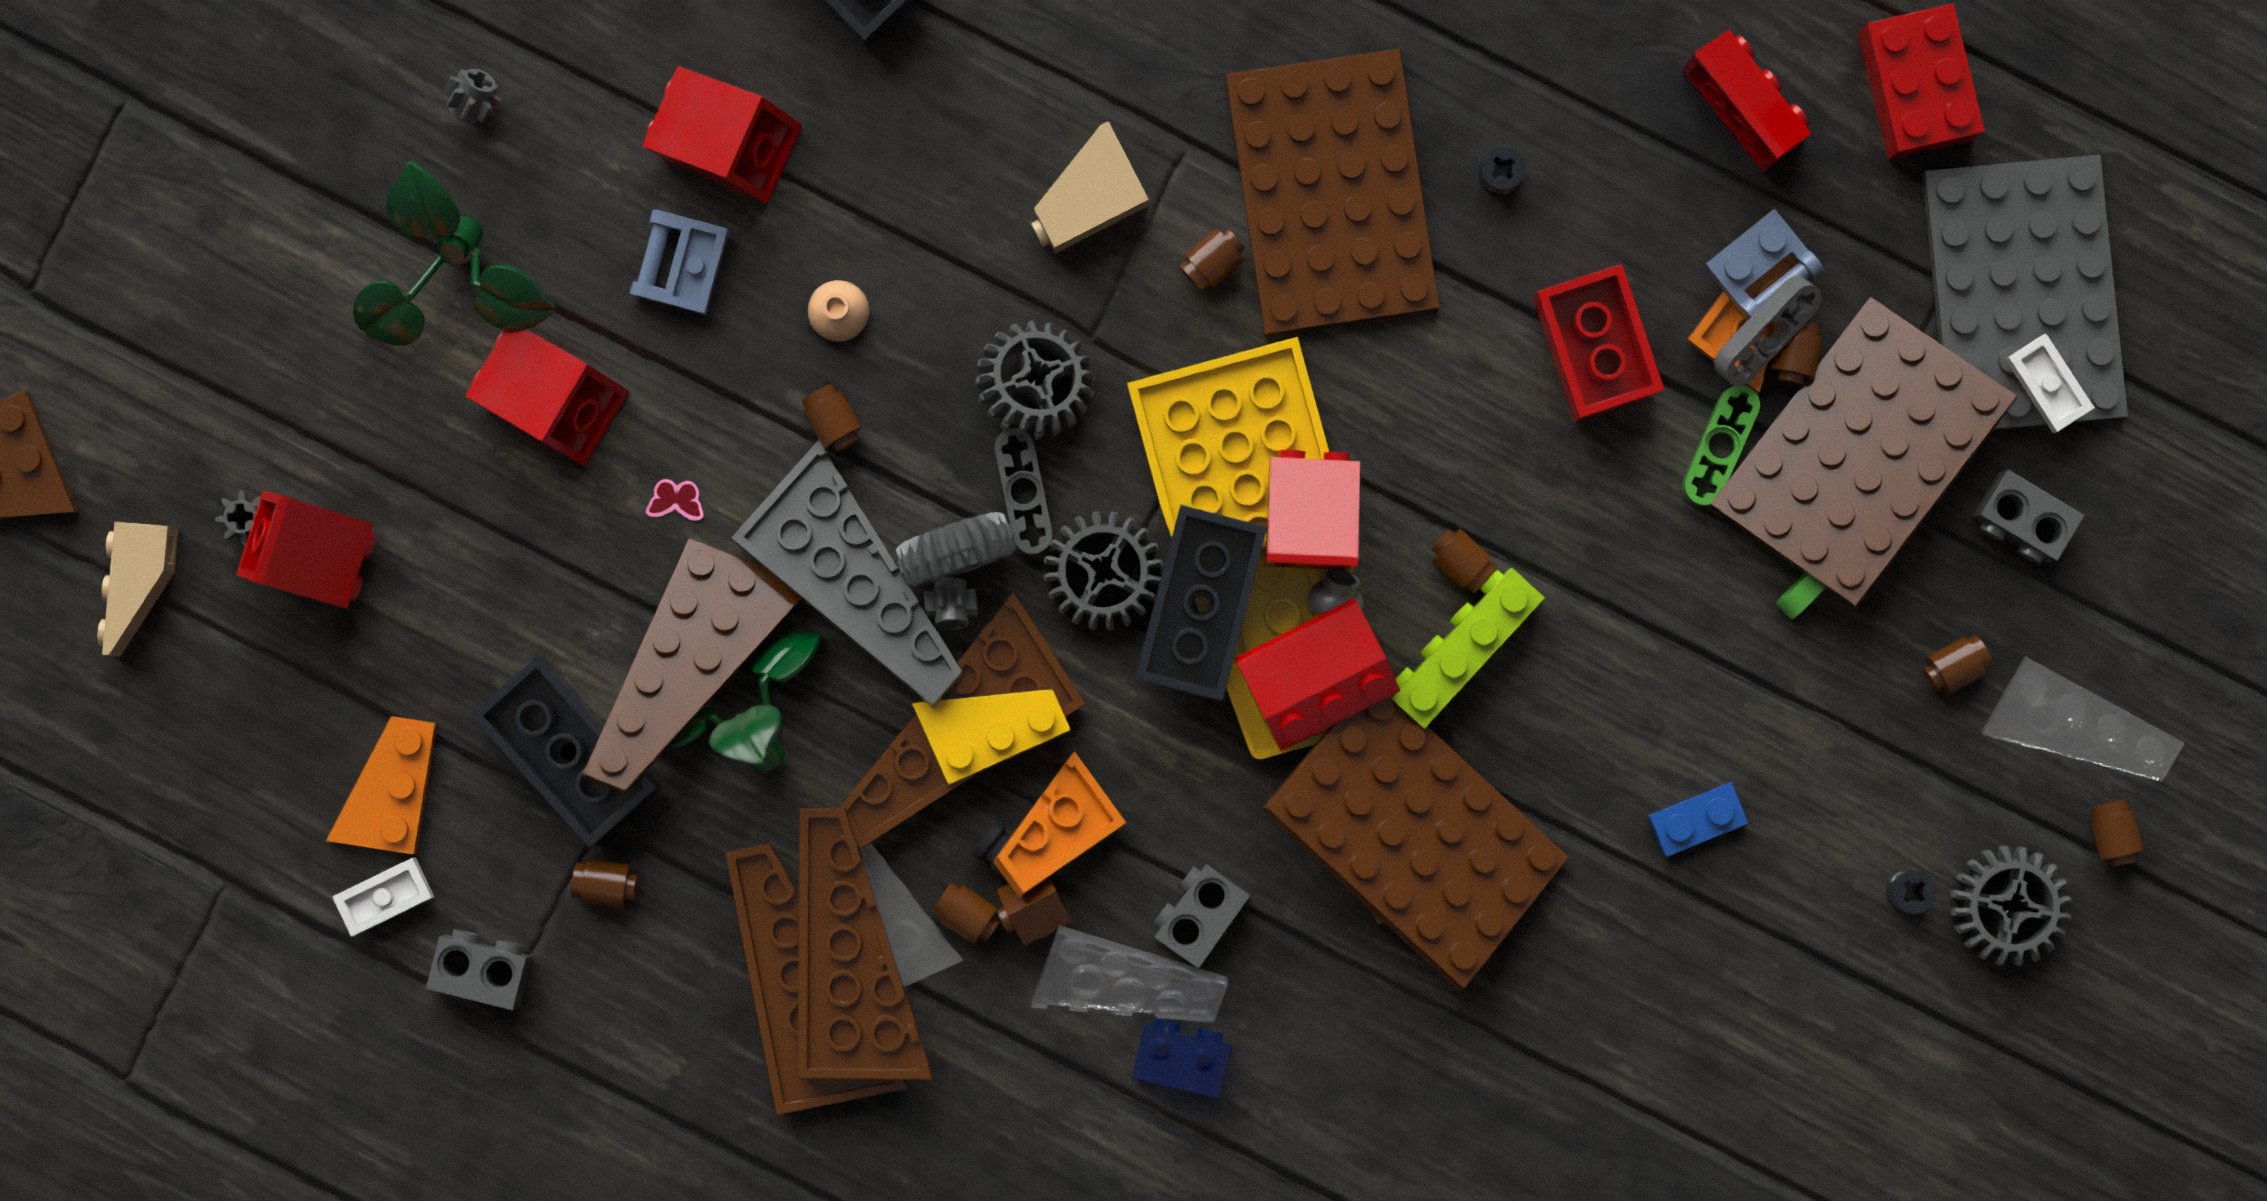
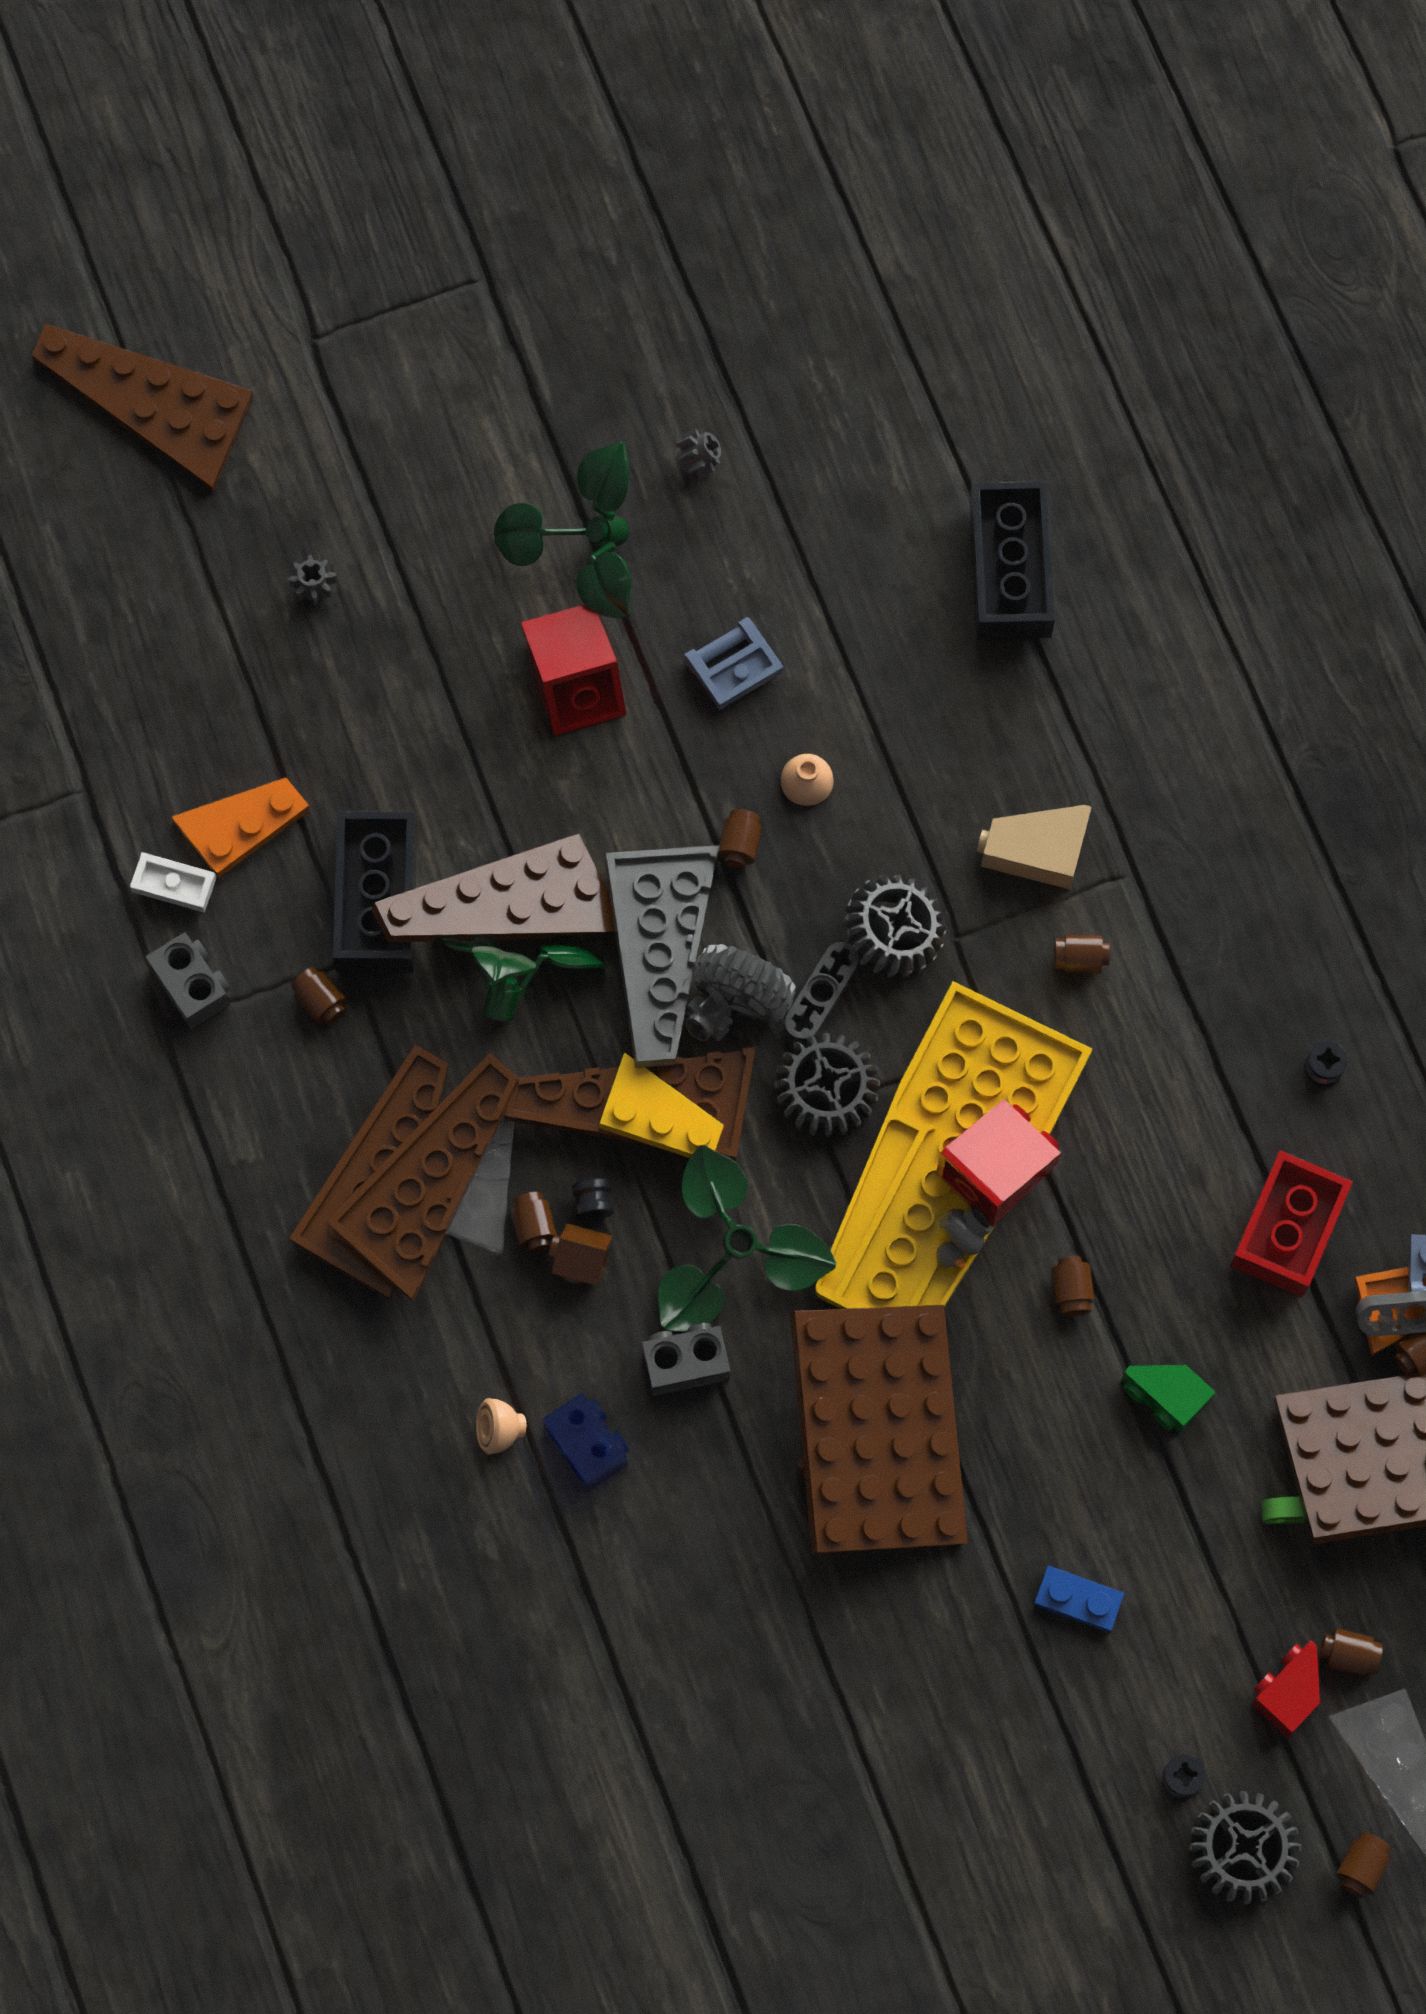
camera: 40 degrees right, 15 degrees down
tan slope [97,522,179,657] -> none
red slope [236,490,375,609] -> none
red slope [642,66,802,204] -> none
dark red sticker [646,479,704,520] -> none
orange wing [993,751,1126,898] -> none
clear wing [1031,925,1228,1023] -> none
black brick [1135,504,1267,702] -> none
reddish brown plate [1225,49,1439,336] -> none
red slope [1234,598,1401,751] -> none
lime brick [1391,568,1545,729] -> none
bright green beam [1682,385,1760,506] -> none
none -> light nougat brick [476,1398,527,1454]
none -> dark green plant [658,1145,836,1332]
none -> green slope [1121,1365,1216,1434]
none -> red slope [1251,1640,1320,1738]

